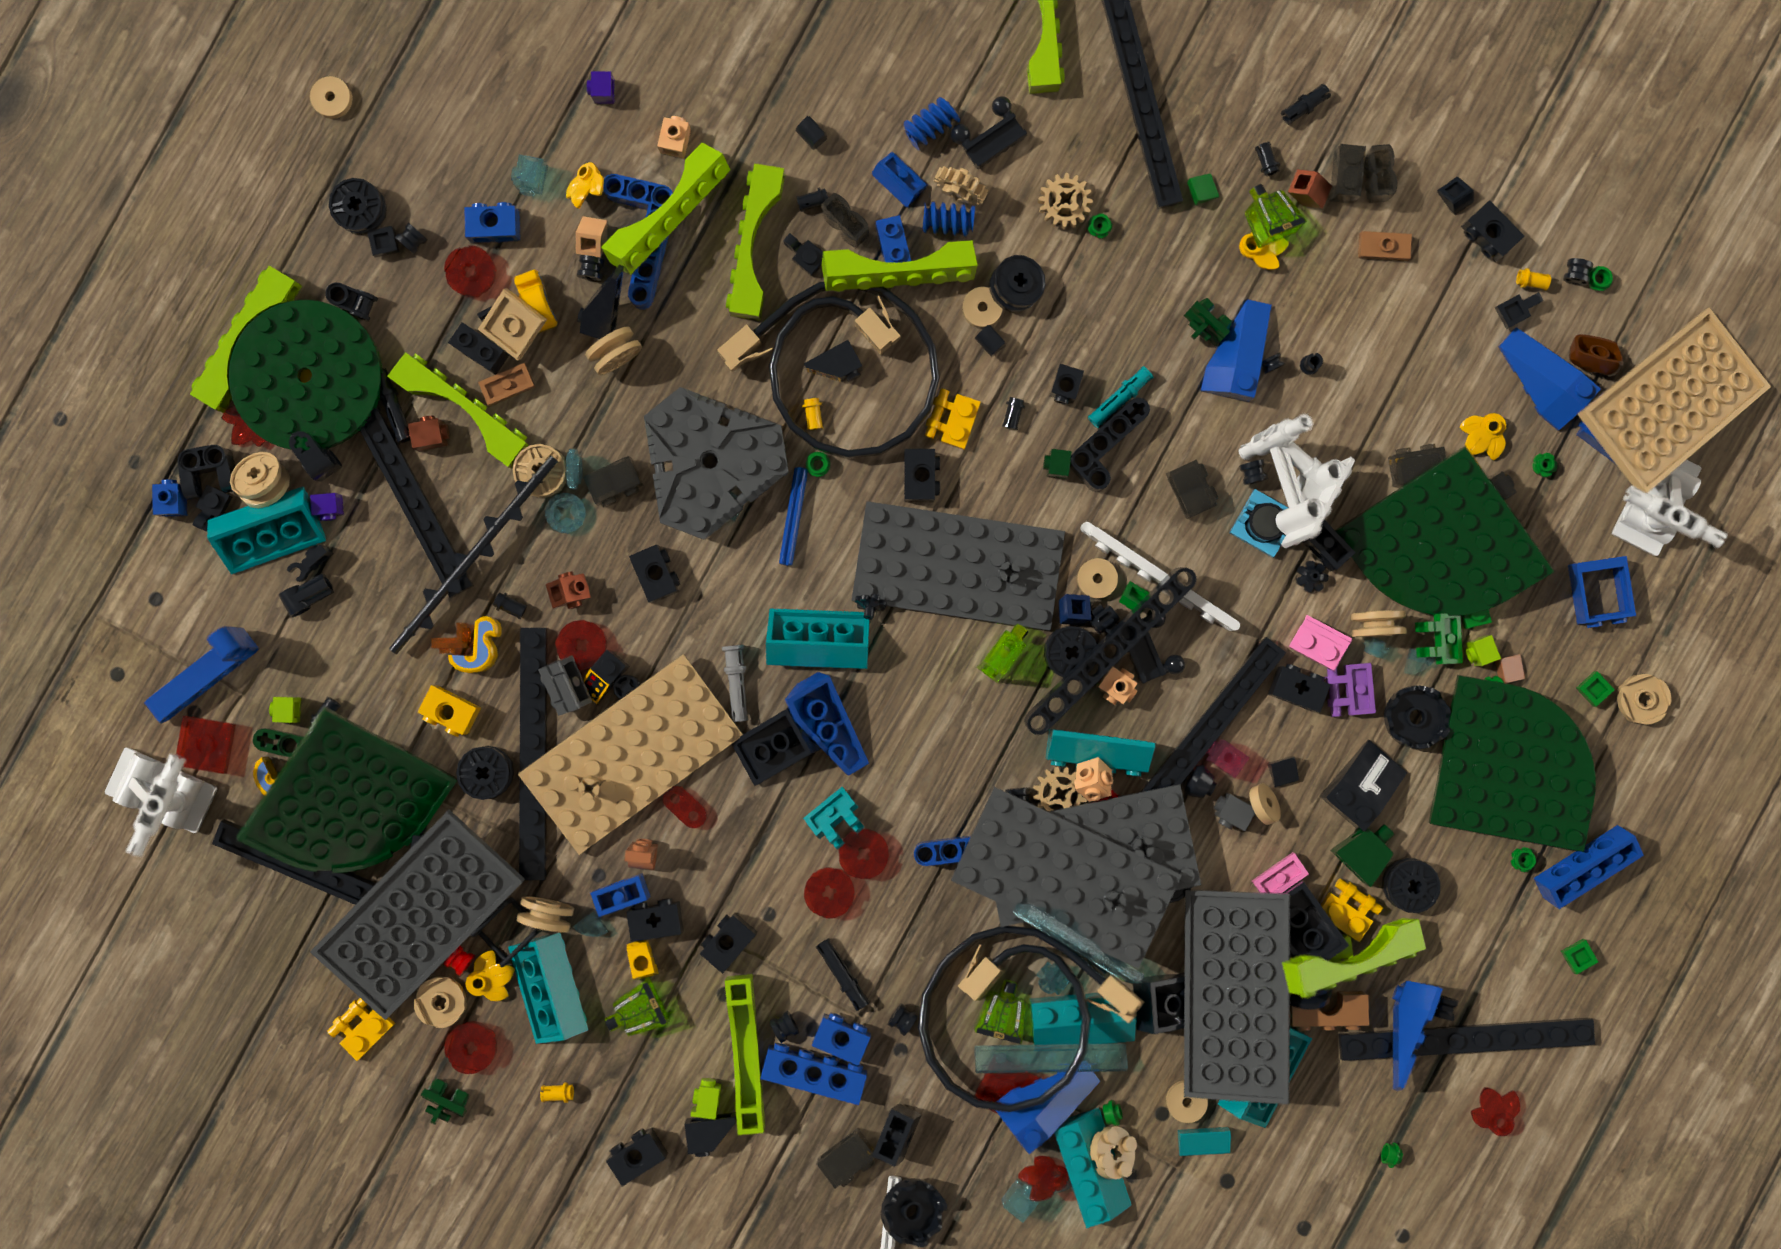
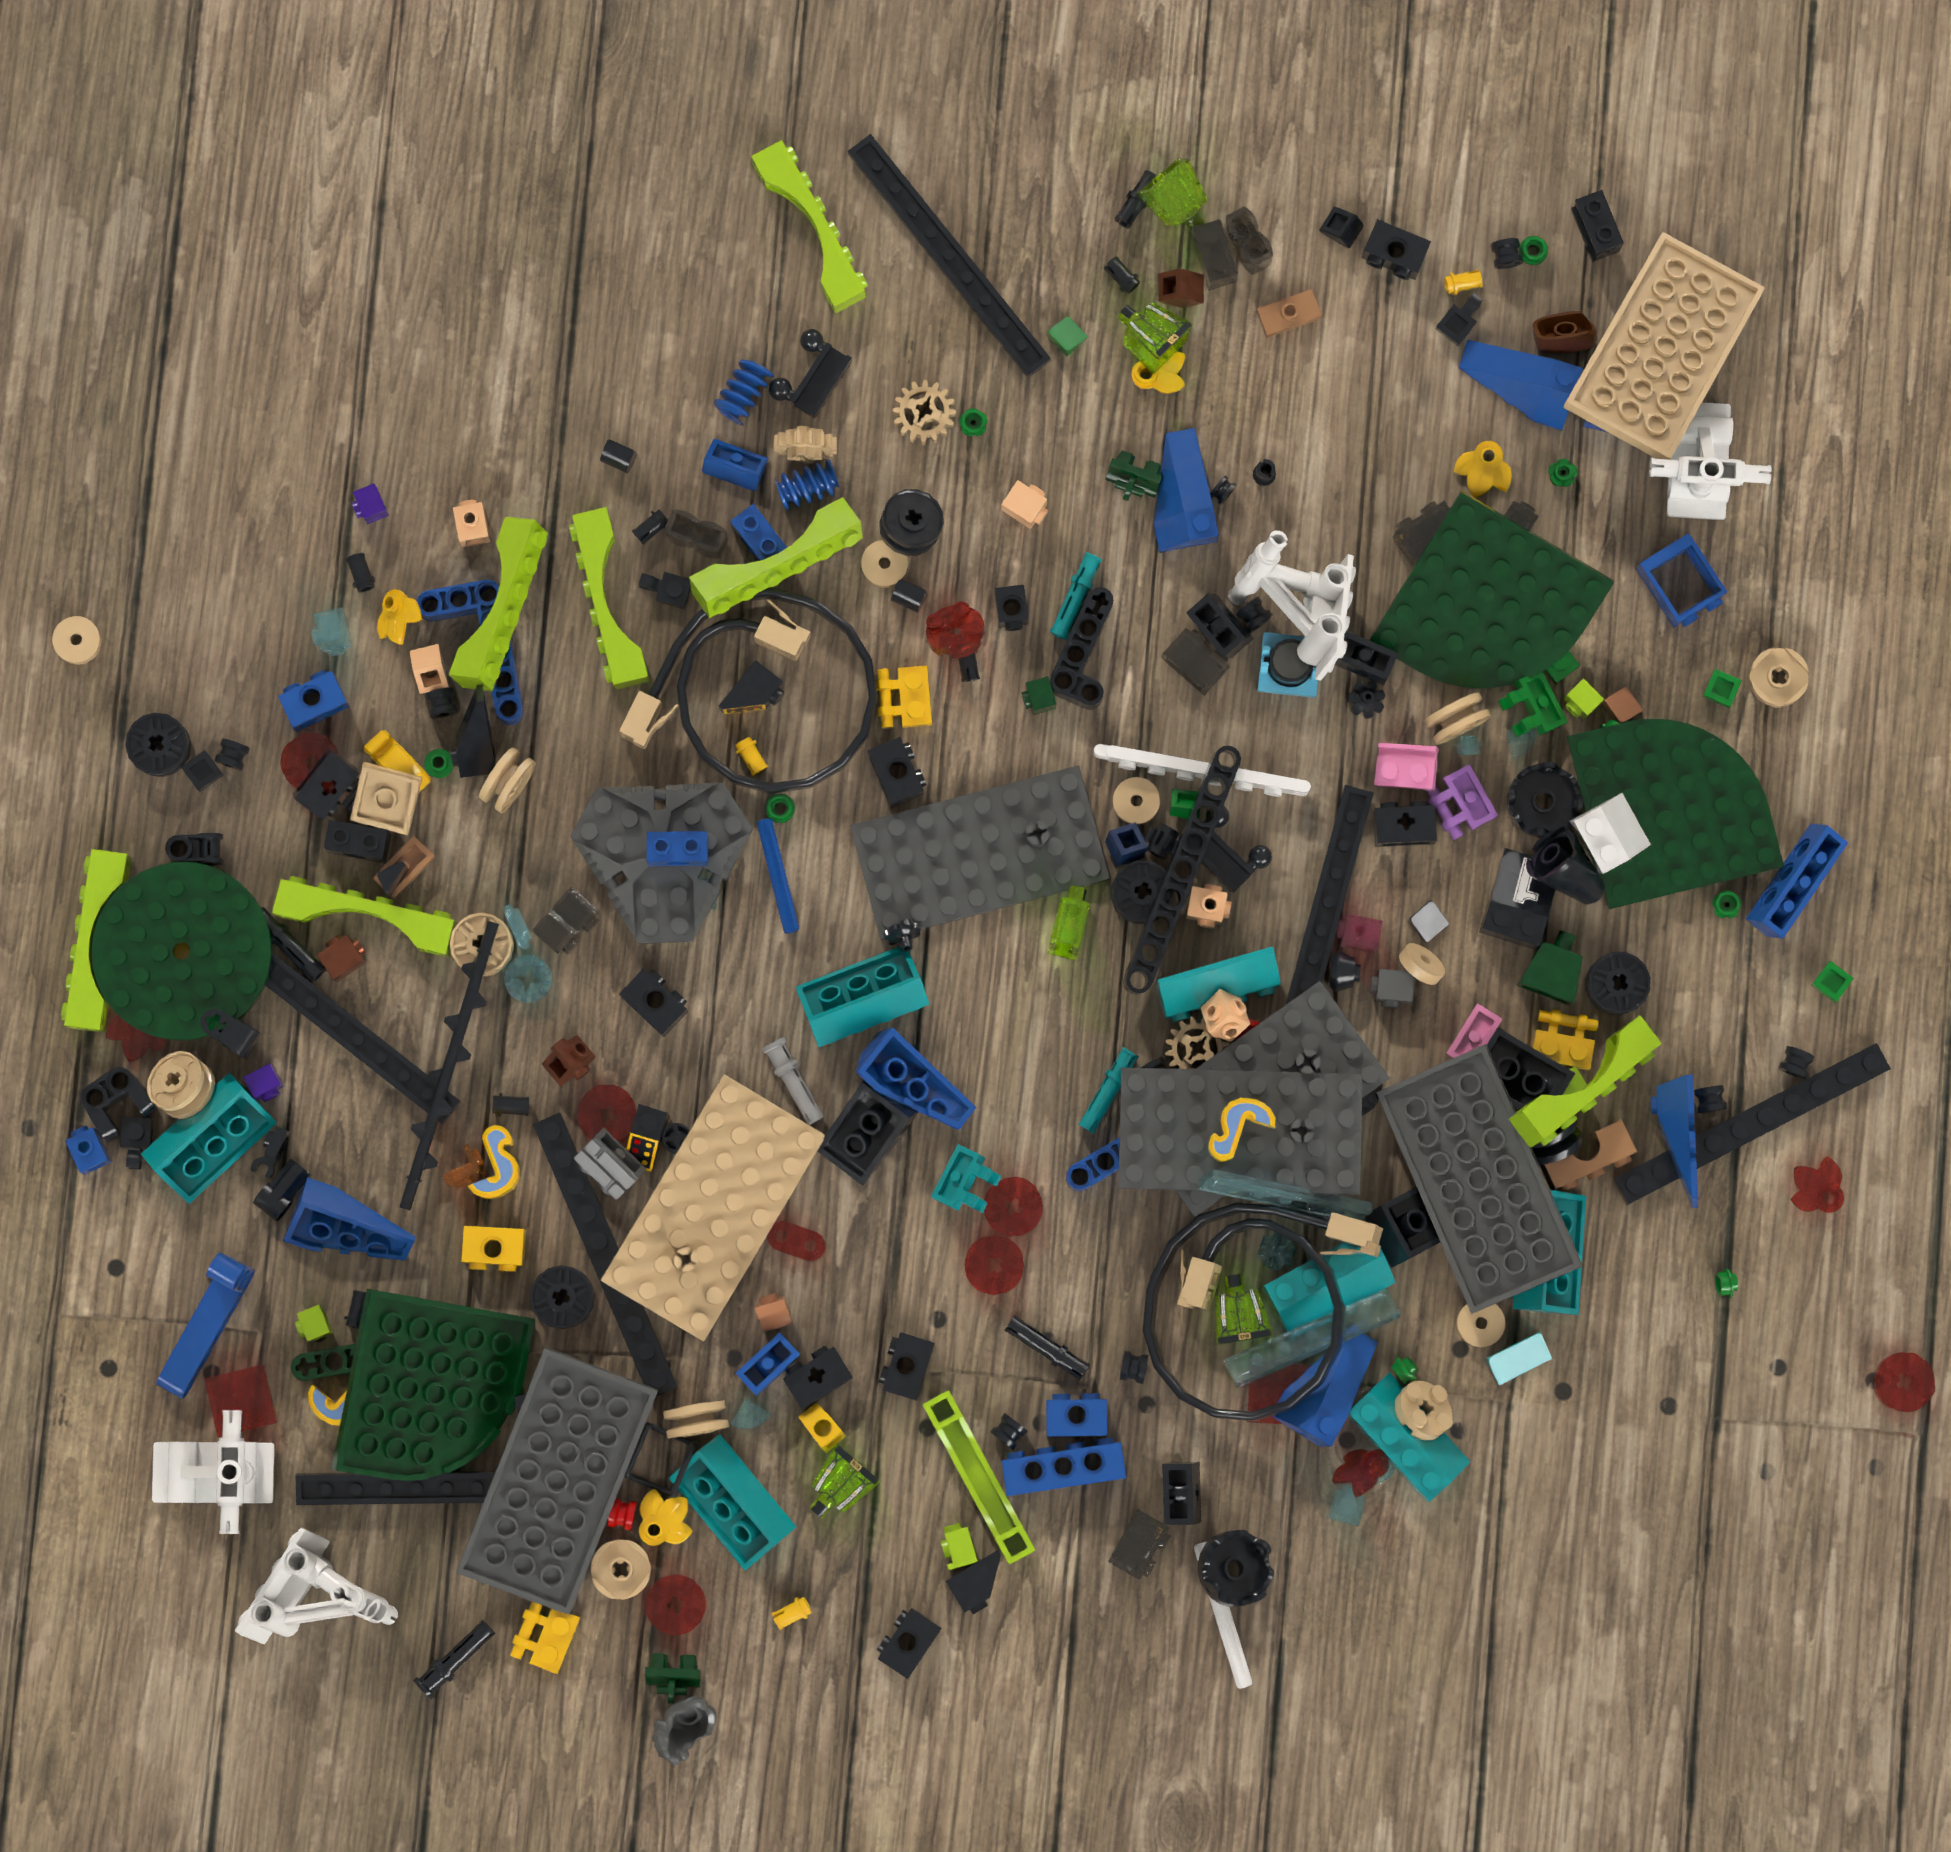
camera: 25 degrees left, 5 degrees down
none -> white plate [235,1528,398,1644]
none -> blue wedge [283,1177,416,1261]
none -> black brick [292,747,359,820]
none -> black pin [346,553,376,593]
none -> black slope [377,861,409,897]
none -> black pin [413,1620,496,1700]
none -> green plate [424,749,454,778]
none -> blue brick [647,831,709,866]
none -> dark grey hair [652,1696,717,1765]
none -> clear red plate [926,601,986,658]
none -> light nougat brick [1001,480,1049,529]
none -> teal pin [1078,1047,1139,1134]
none -> clear neon green torso [1136,159,1207,233]
none -> black brick [1186,593,1254,658]
none -> animal [1208,1098,1276,1162]
none -> black cone [1526,829,1605,905]
none -> white slope [1569,793,1651,874]
none -> black hinge [1571,190,1624,262]
none -> black wheel [1778,1046,1814,1079]

